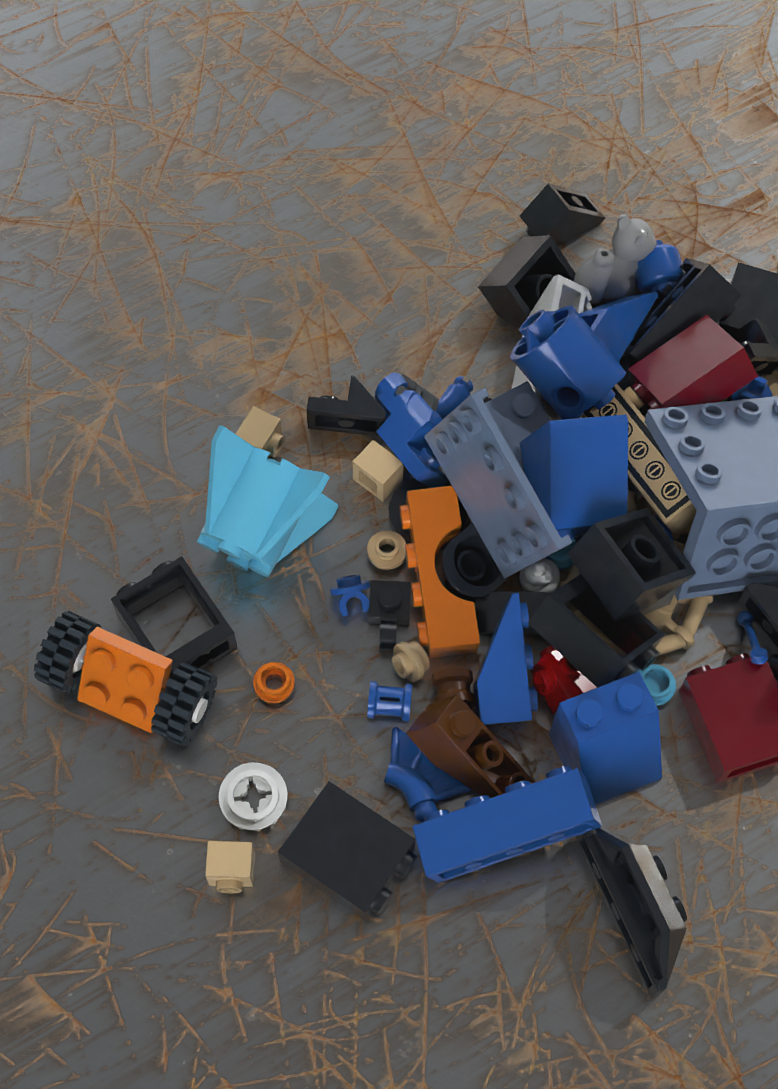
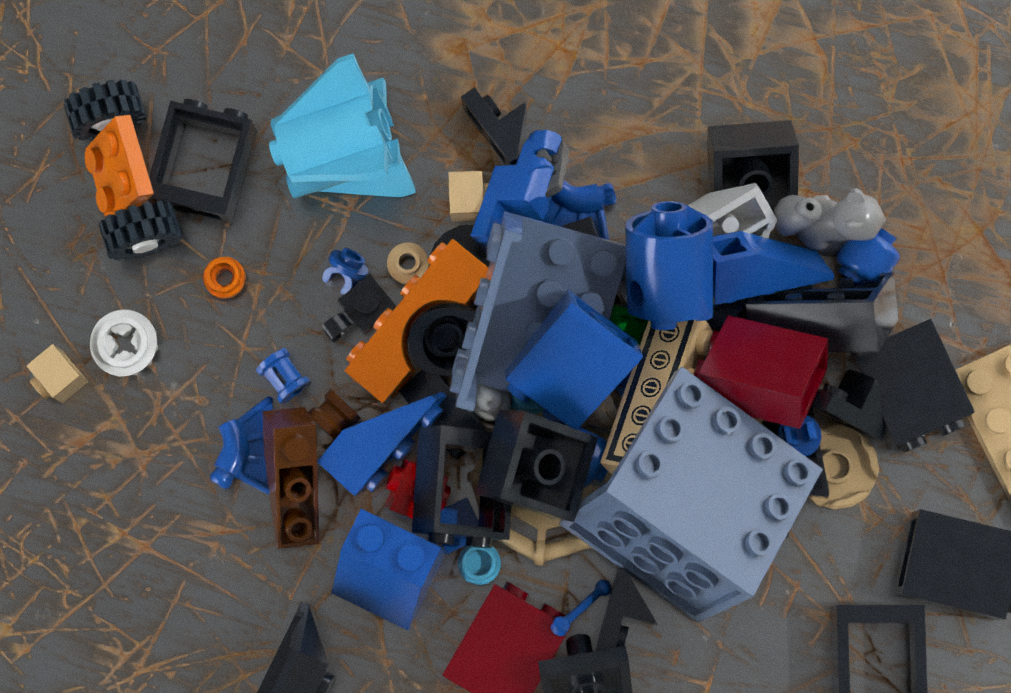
camera: 55 degrees right, 15 degrees up
tan plate [235,406,285,458] -> none
black brick [278,781,418,921] -> none
tan plate [392,641,430,682] -> none
blue brick [412,766,603,883] -> none
black slope [520,183,605,246] -> none

